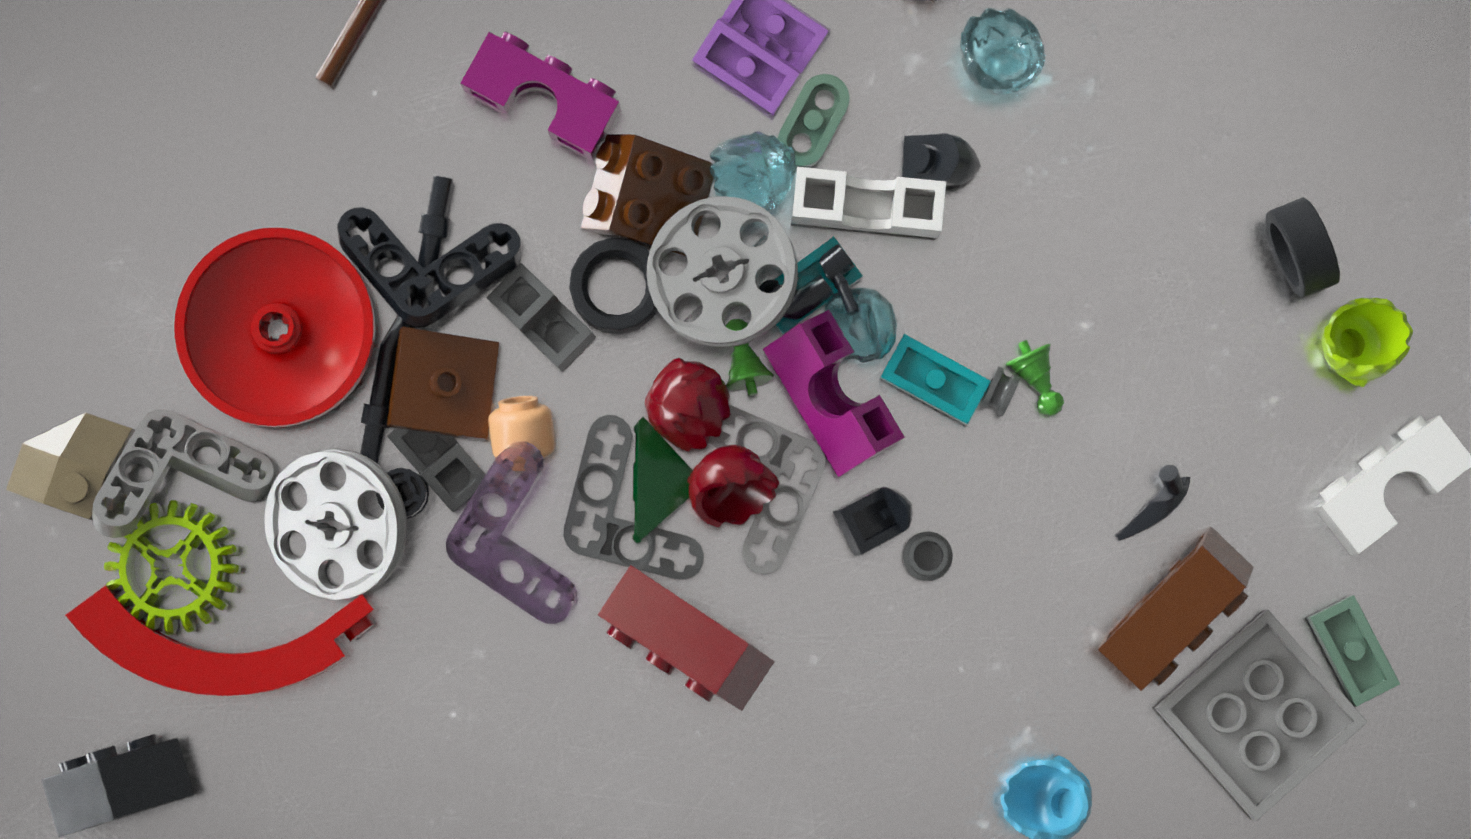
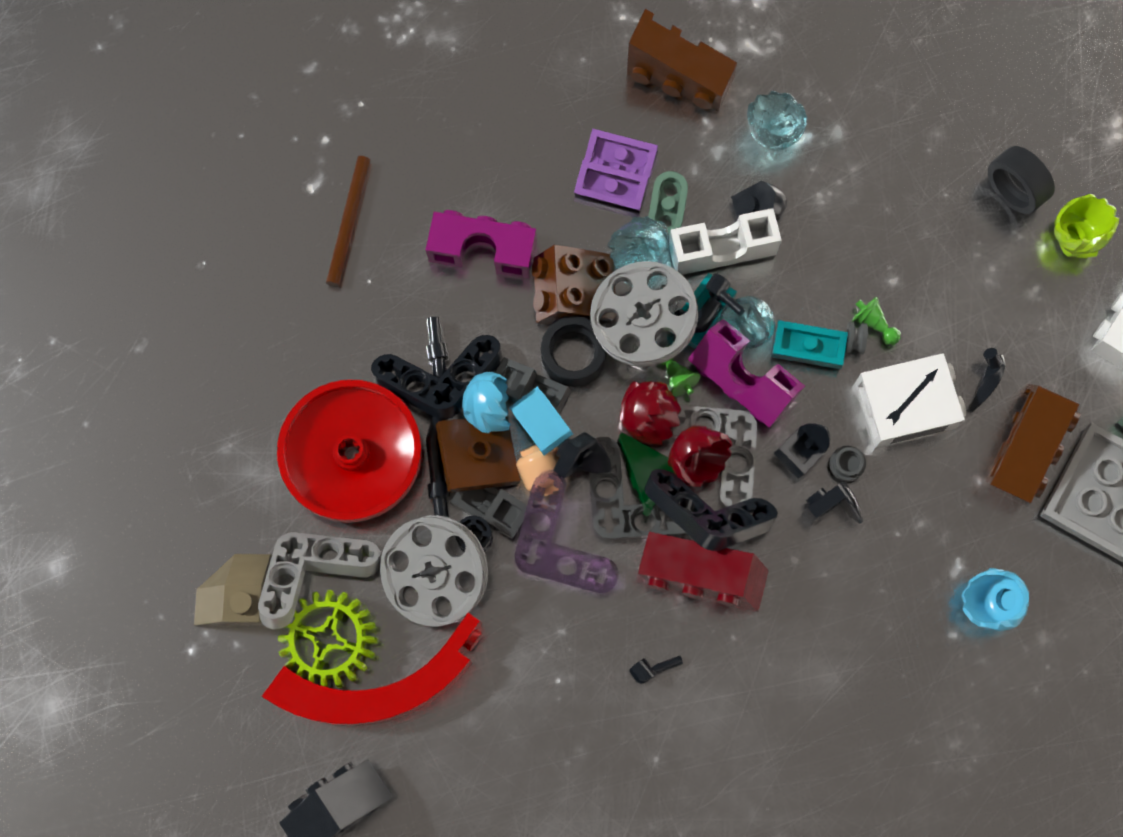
camera: 15 degrees left, 10 degrees down
none -> medium azure hair [462,372,511,433]
none -> medium azure slope [509,387,573,456]
none -> black plate [553,432,612,479]
none -> black hand [629,656,683,684]
none -> black beam [644,469,778,551]
none -> black plate [802,481,863,525]
none -> white brick [855,353,966,448]

